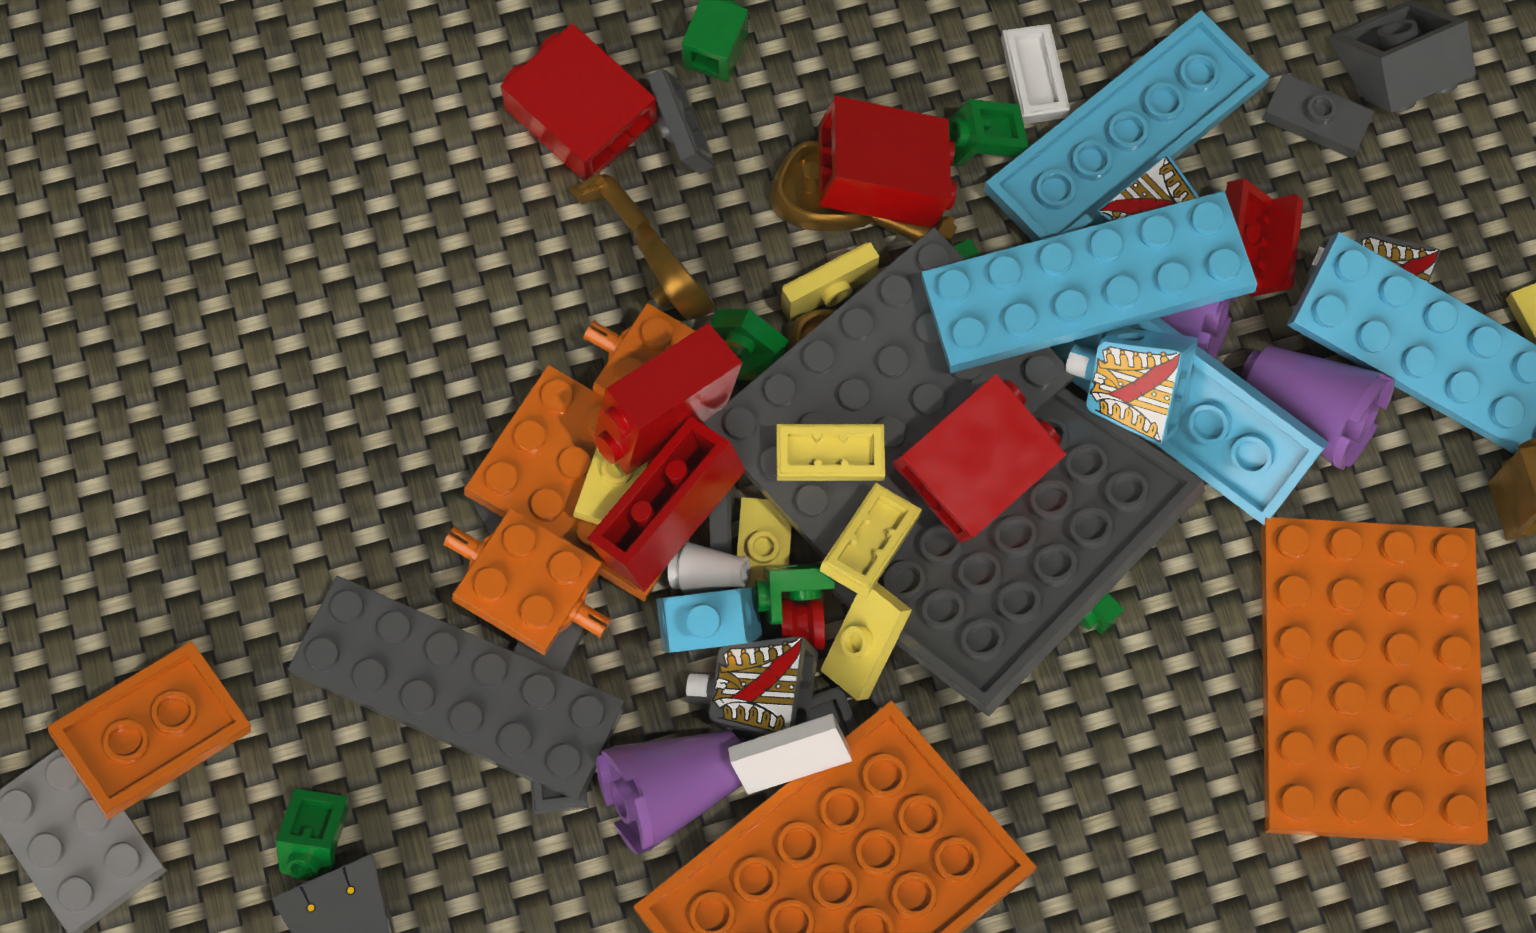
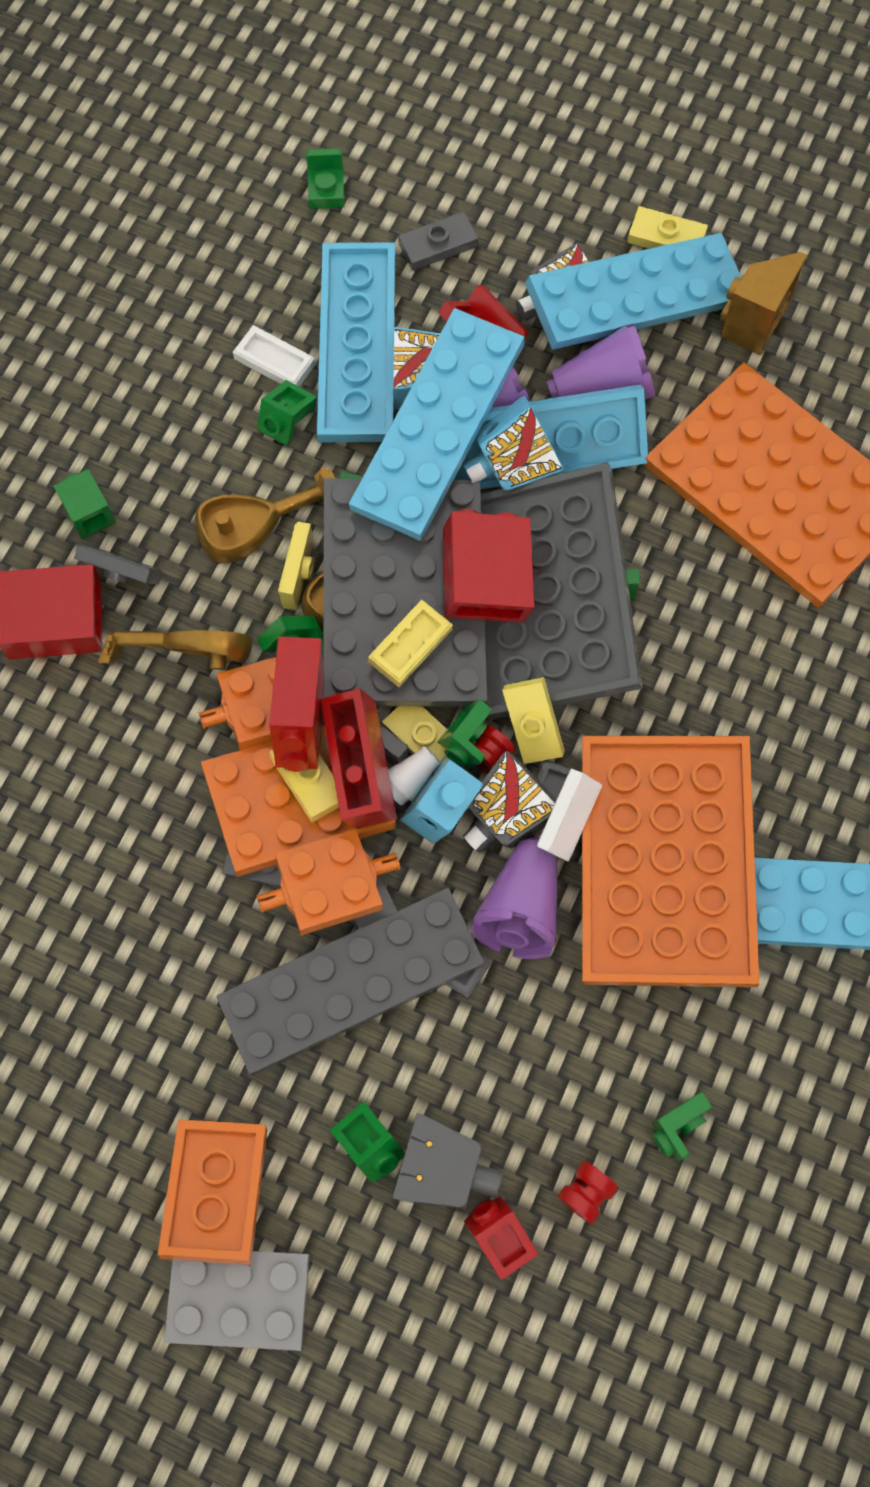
camera: 45 degrees left, 0 degrees up
red brick [818,95,957,228] -> none
light yellow plate [820,483,922,598] -> none
dark grey slope [1329,0,1476,112] -> none

